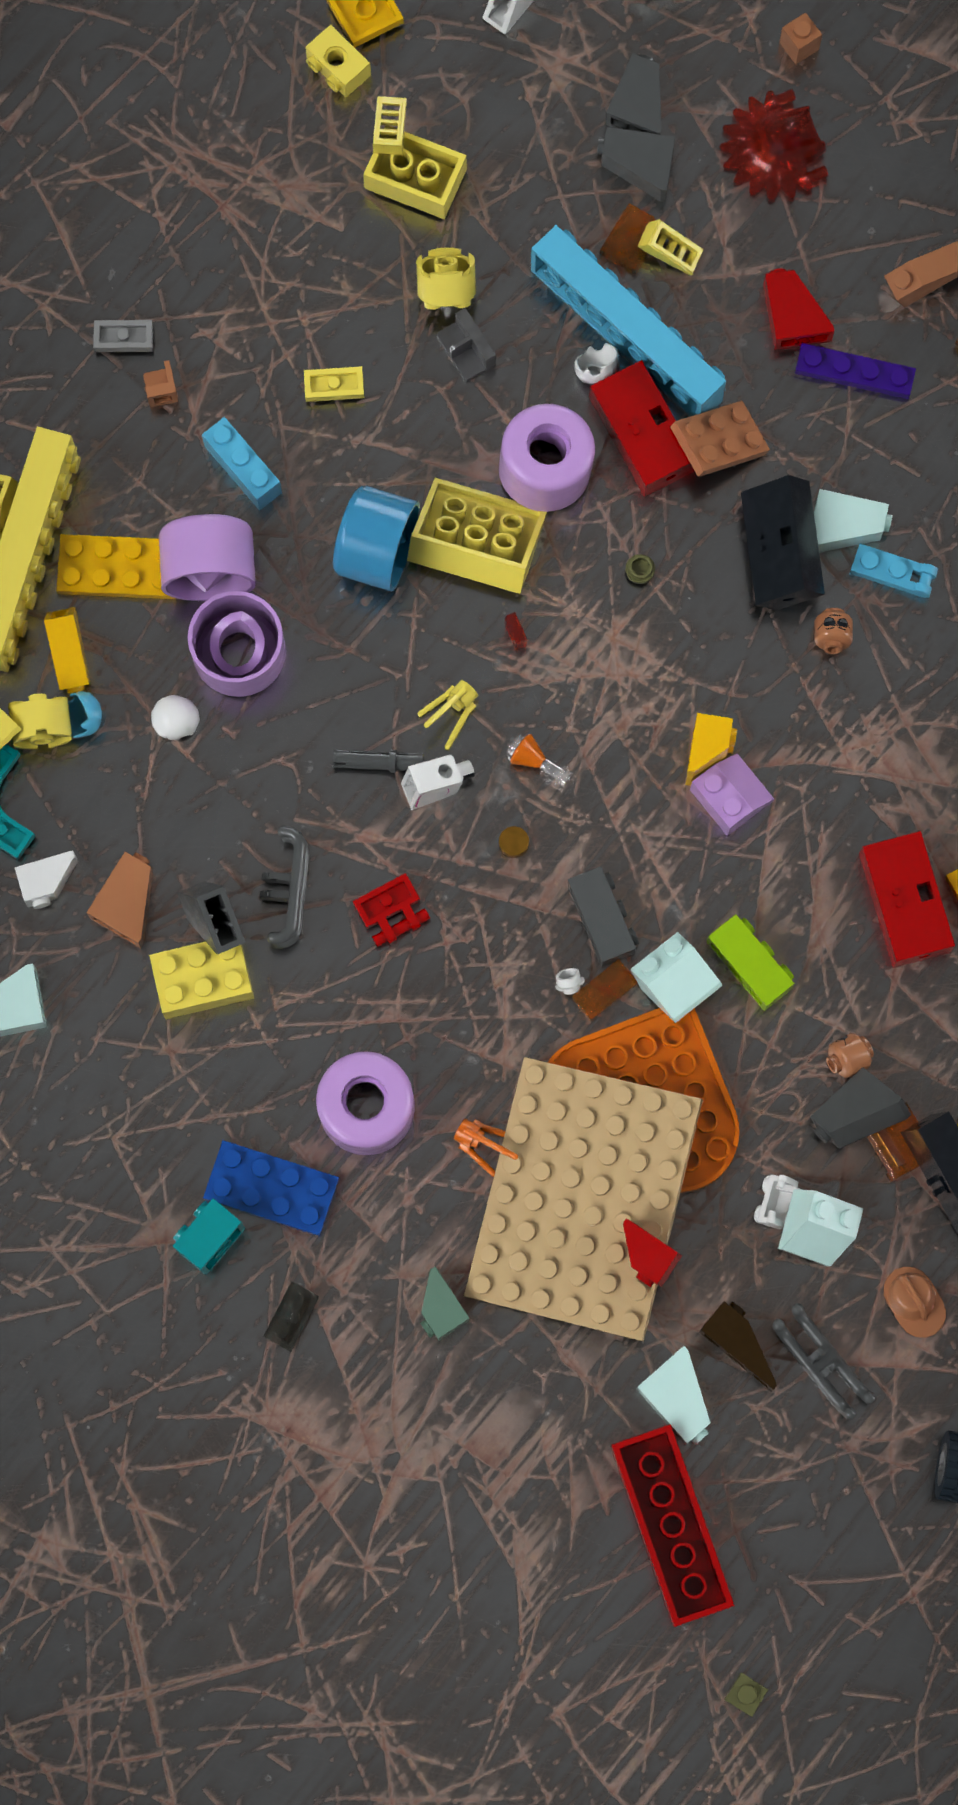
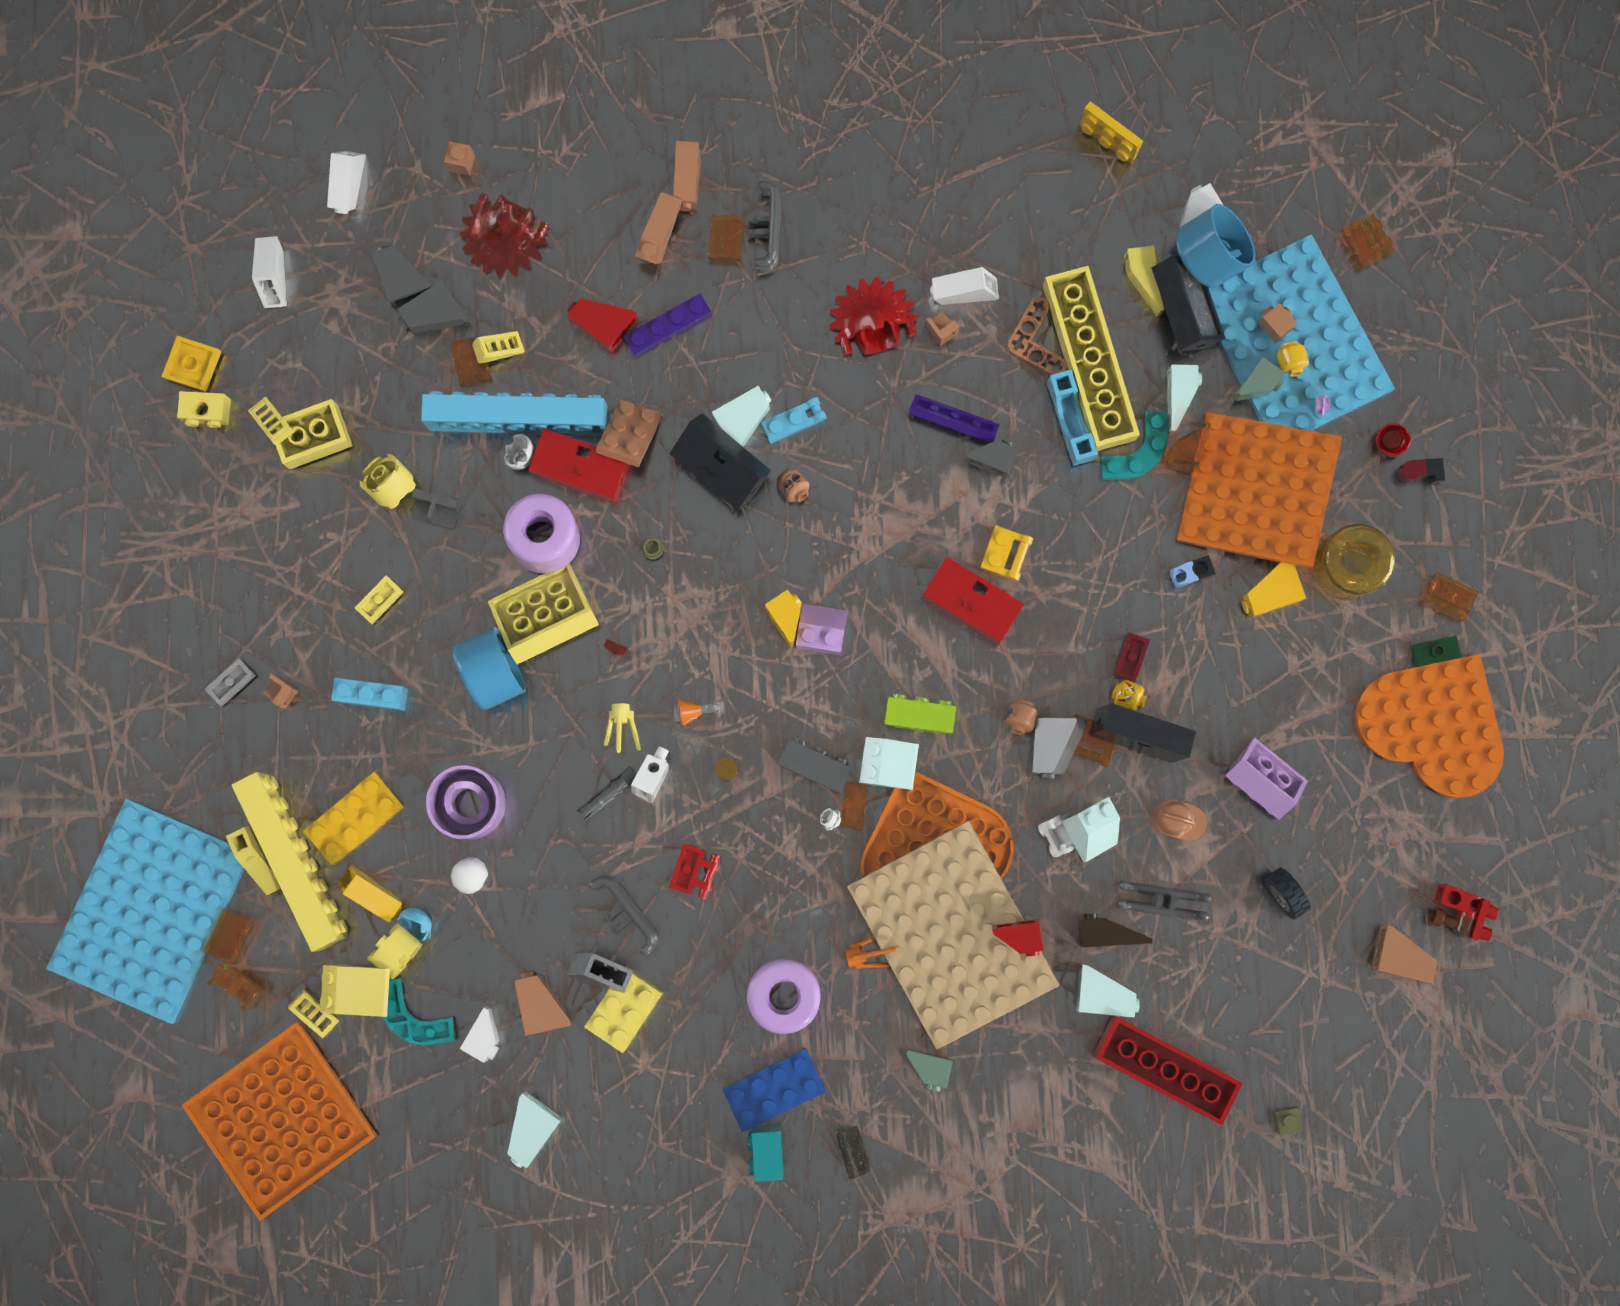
camera: 45 degrees left, 5 degrees up
lavender piece [159,514,256,601] -> none

